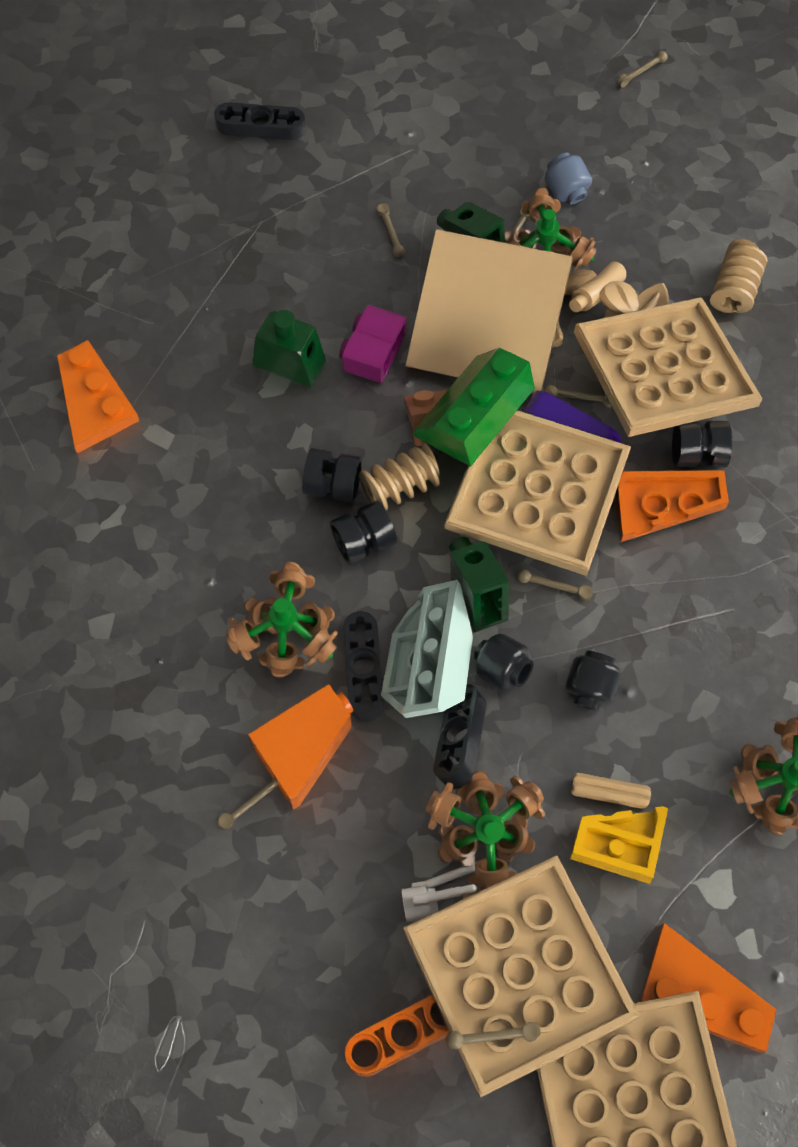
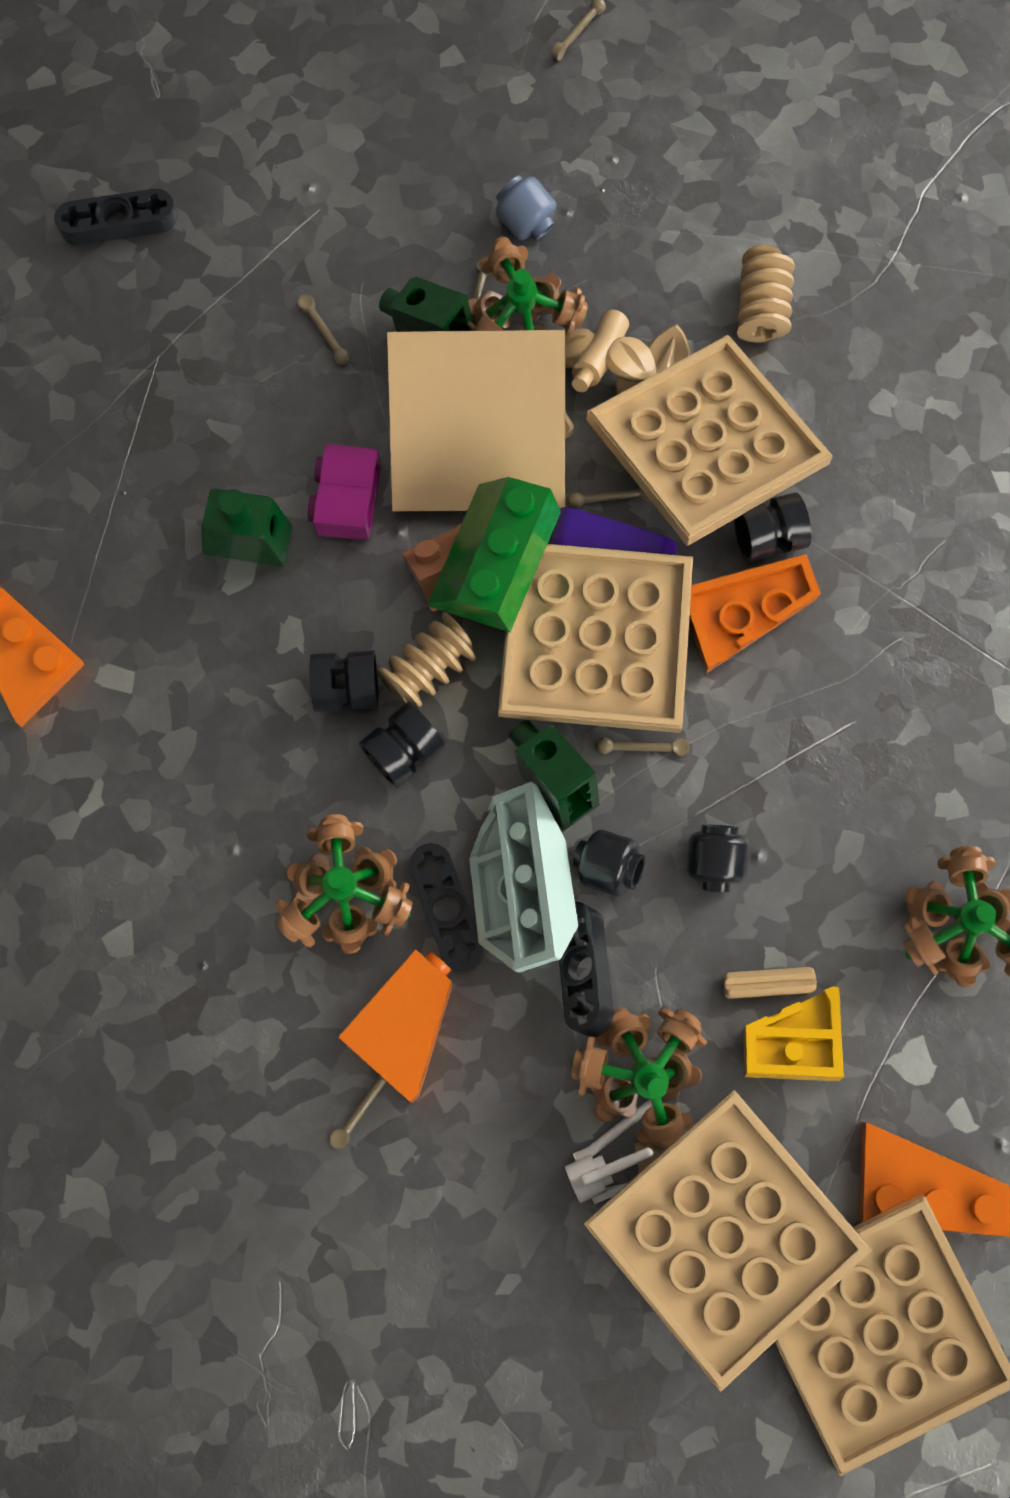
camera: 15 degrees left, 10 degrees up
orange beam [345,995,449,1077] -> none
dark tan hinge [446,1022,540,1050] -> none

